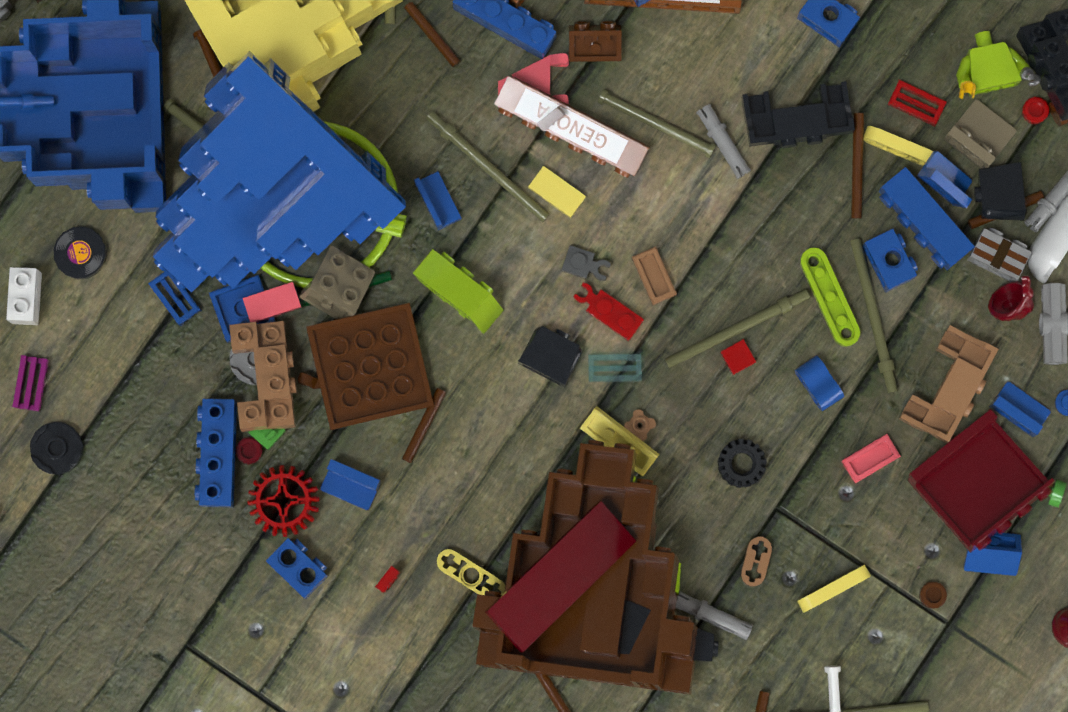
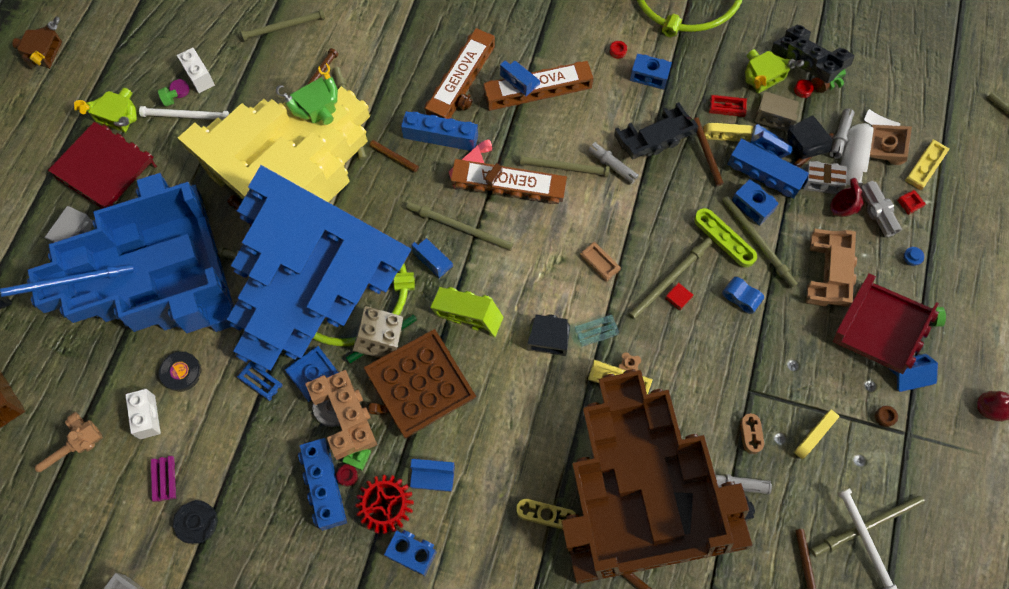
camera: 20 degrees left, 15 degrees down
coral tile [243,282,302,323] -> none
red tile [375,566,400,593] -> none
reddish brown bar [402,388,446,463] -> none
dark red tile [485,501,636,652] -> none
light yellow tile [528,166,586,219] -> none
dark grey plate [562,245,611,281] -> none
reddish brown bracket [569,21,622,62] -> none
red plate [573,283,644,342] -> none
black tyre [718,439,767,488] -> none
coral tile [841,434,901,484] -> none
blue panel [989,382,1051,438] -> none

